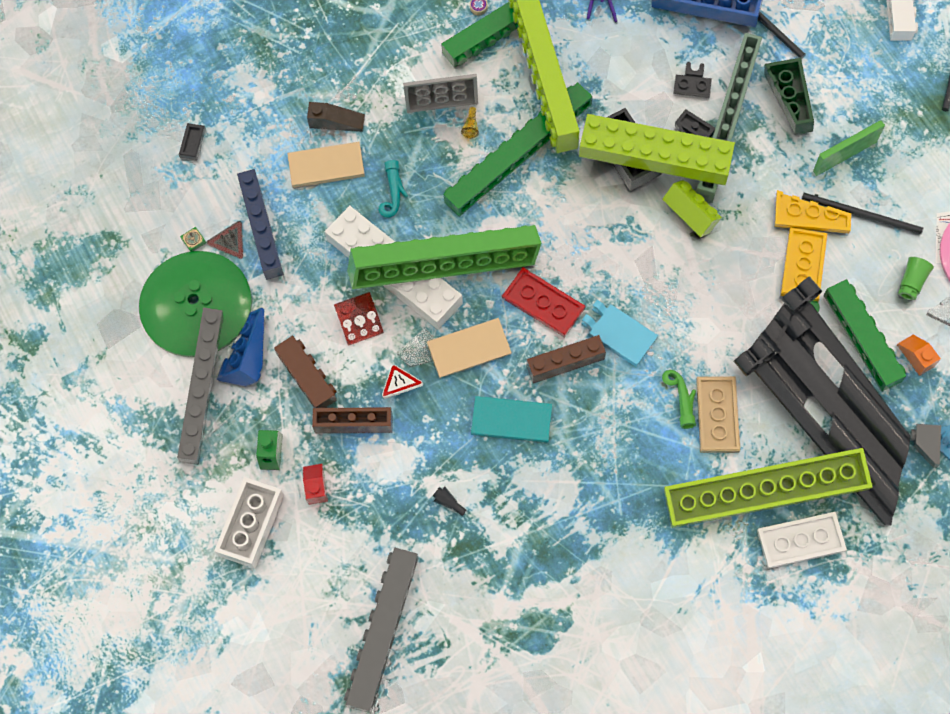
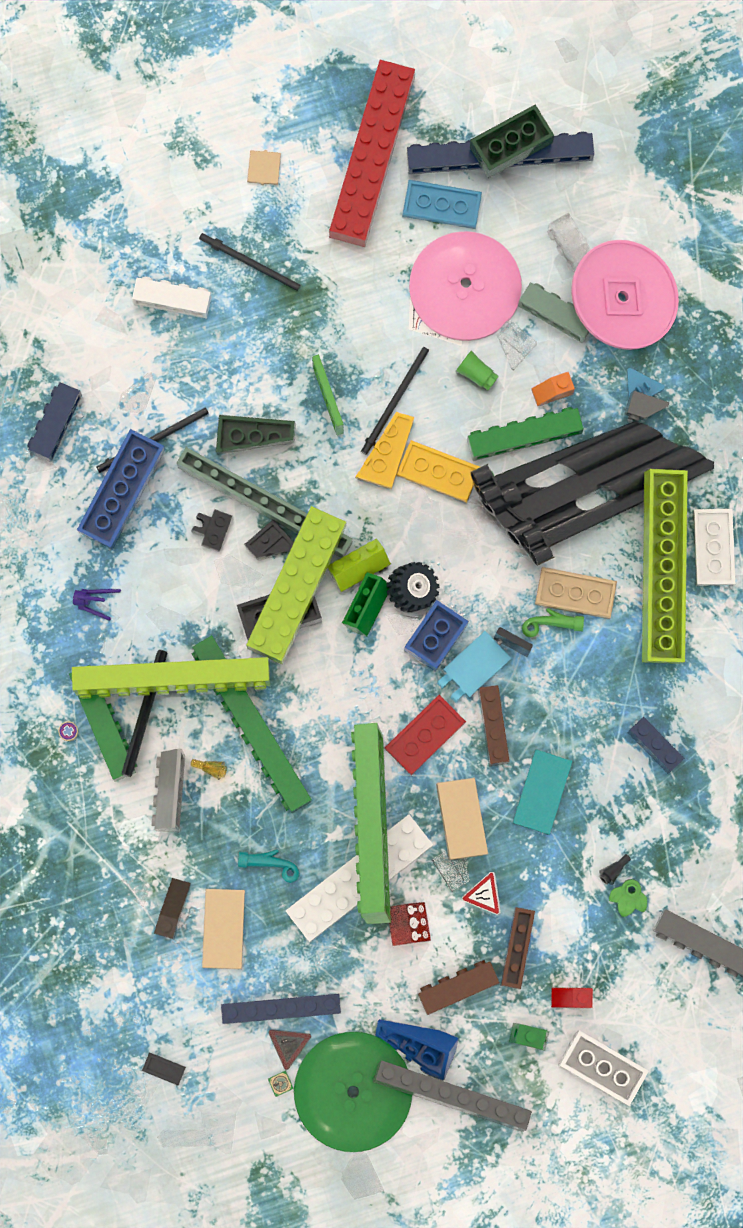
camera: 85 degrees left, 10 degrees up
none -> black axle [122,650,168,777]
none -> green brick [342,572,389,637]
none -> black wheel [386,562,440,612]
none -> blue brick [404,600,469,672]
none -> black tile [494,627,533,657]
none -> bright green plate [609,879,647,917]
none -> dark blue brick [627,717,684,774]

